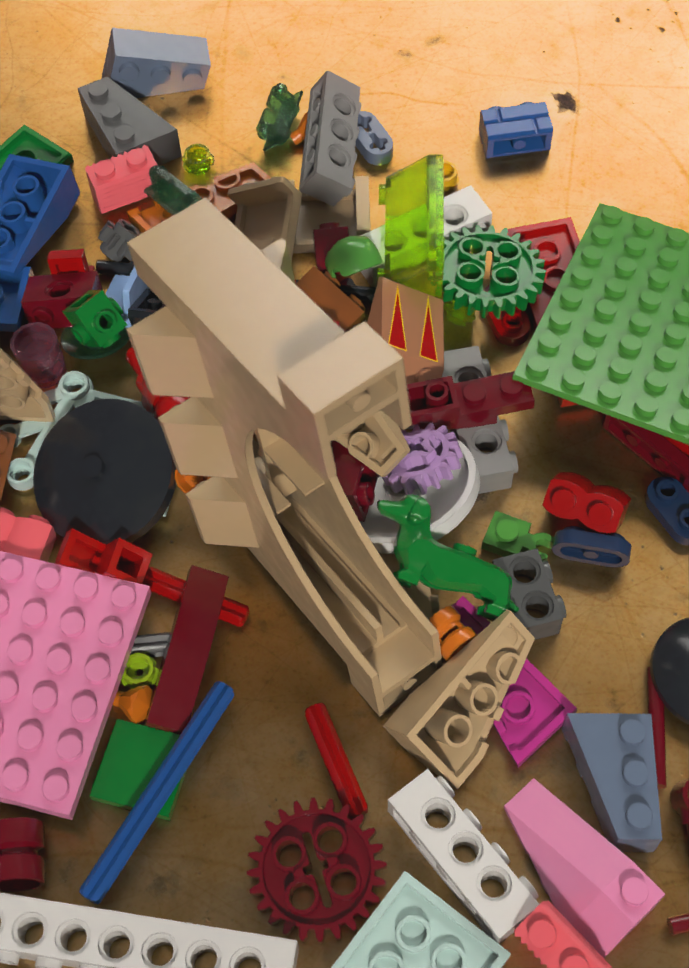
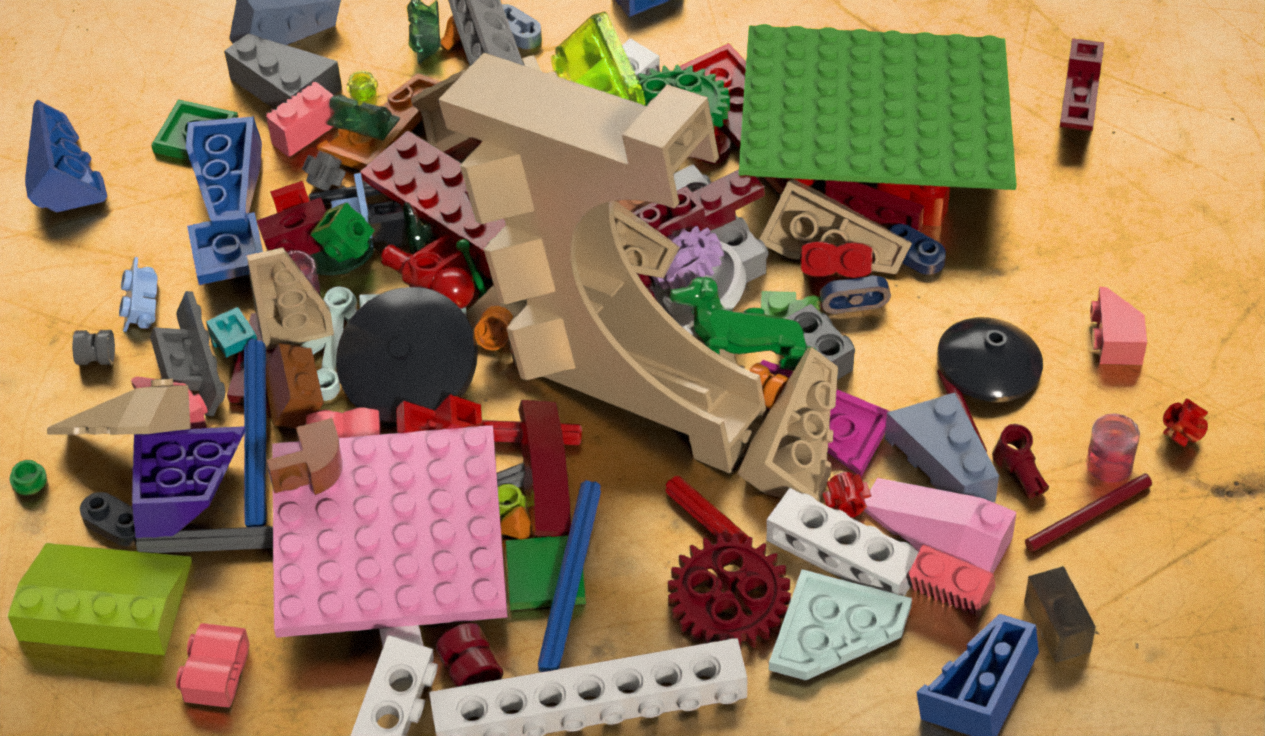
camera: 20 degrees left, 10 degrees down
none -> tan wedge [760,179,912,274]
none -> red gear [822,472,872,518]

